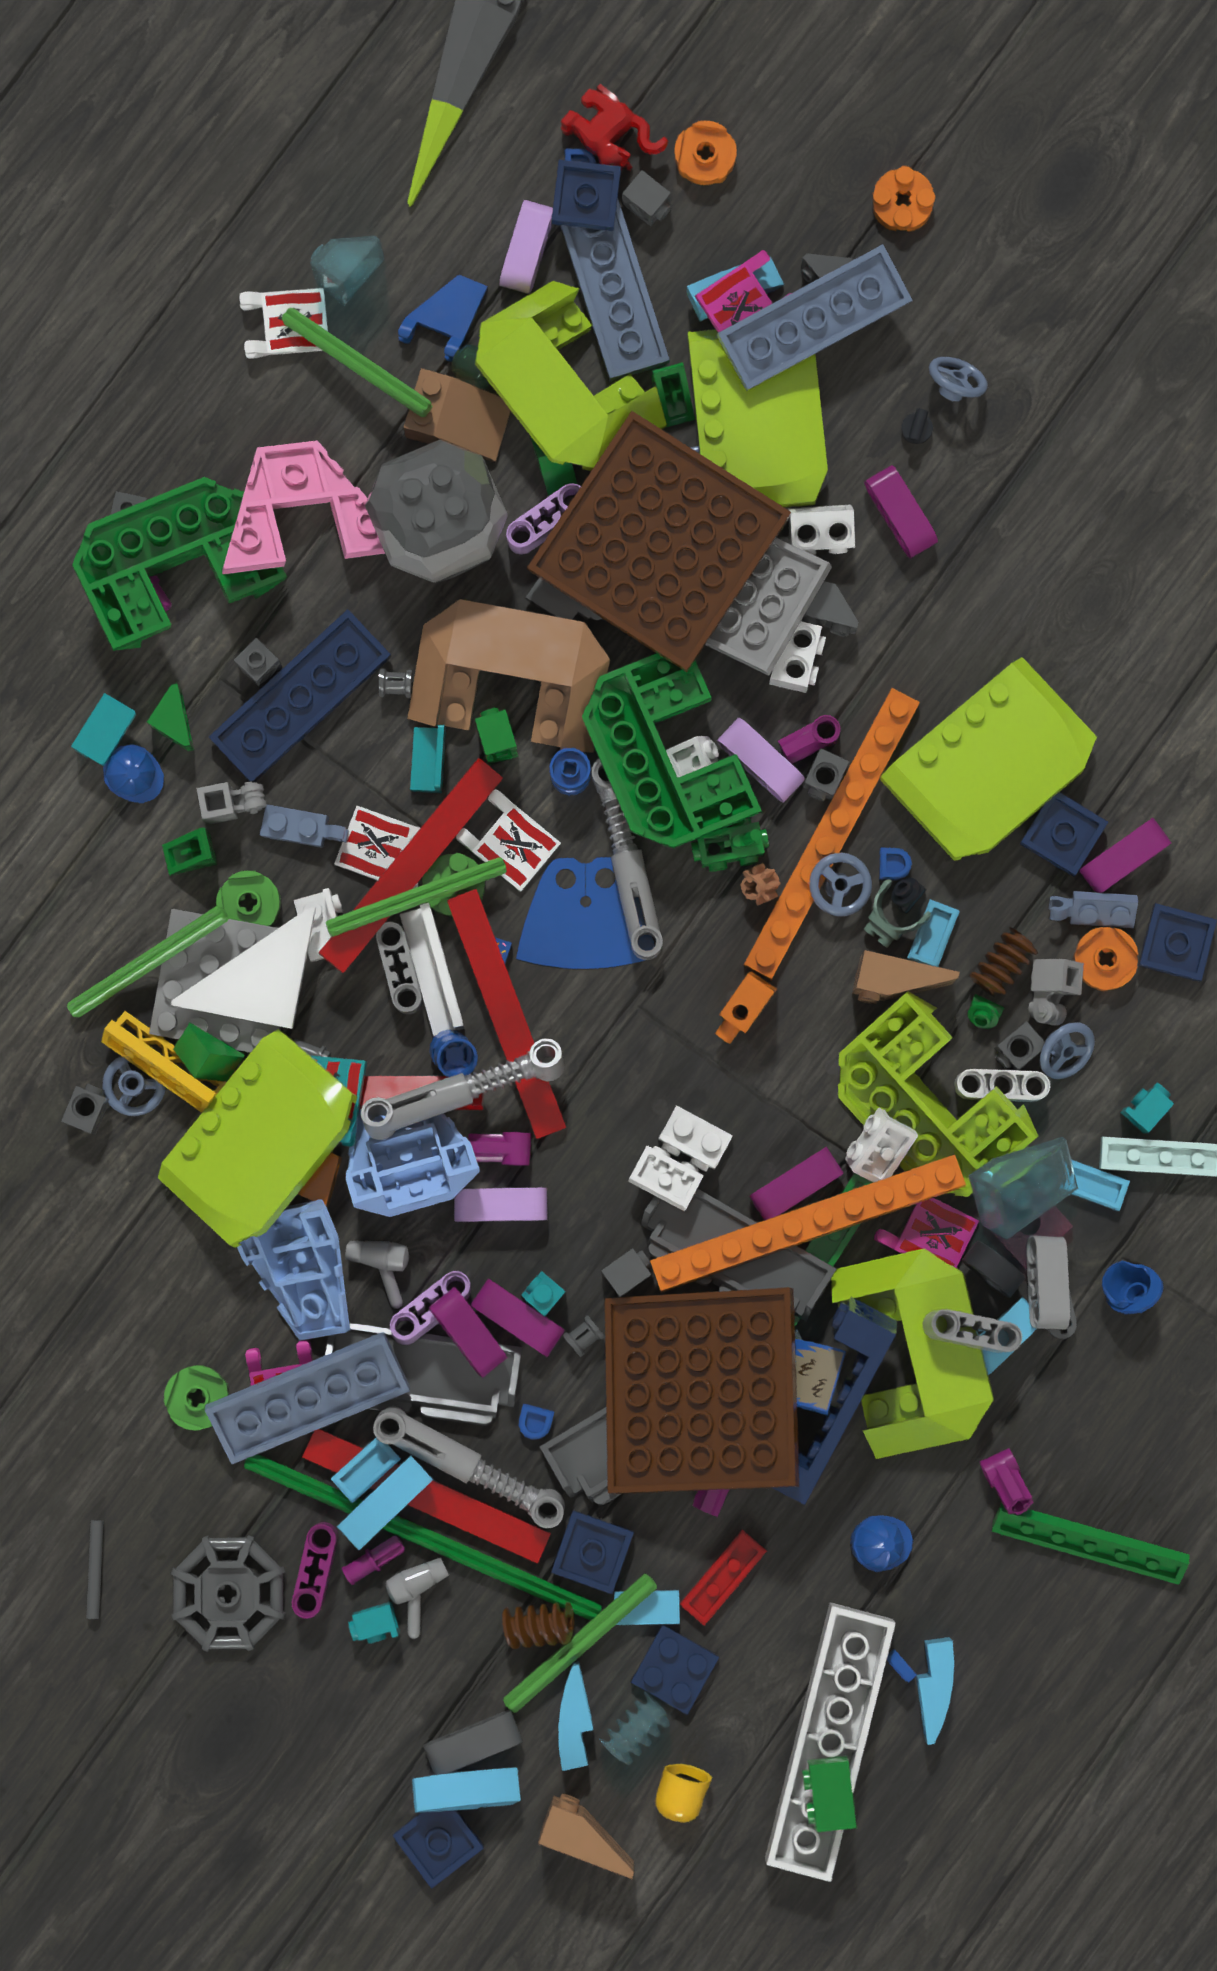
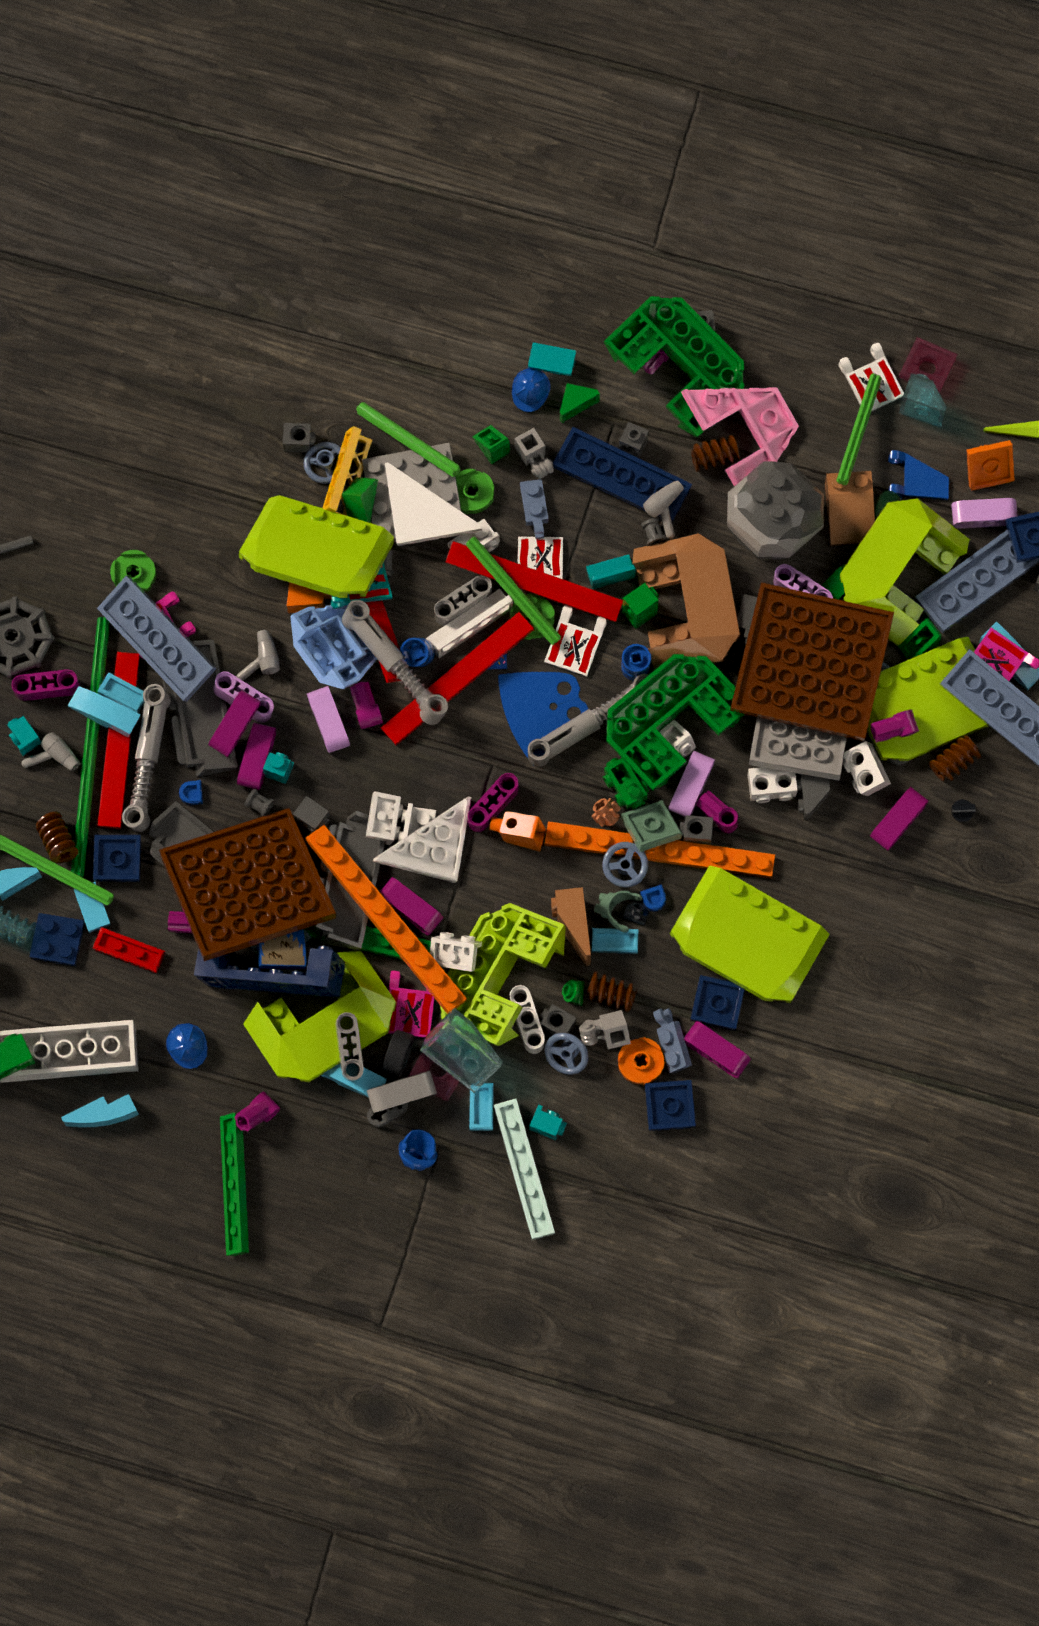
camera: 70 degrees right, 10 degrees down
light blue wedge [237,1199,350,1341] -> none
magenta axle [342,1536,405,1586] -> none
blue tile [886,1648,917,1683] -> none
sand blue piece [929,357,988,401] -> none
none -> white tile [373,797,471,883]
none -> magenta beam [468,773,519,832]
none -> sand green plate [621,800,682,852]
none -> light grey piece [643,481,684,539]
none -> reddish brown piece [691,435,740,472]
none -> magenta piece [870,709,919,743]
none -> clear pink piece [899,337,958,394]
none -> reddish brown piece [929,735,981,782]
none -> orange tile [967,440,1015,491]

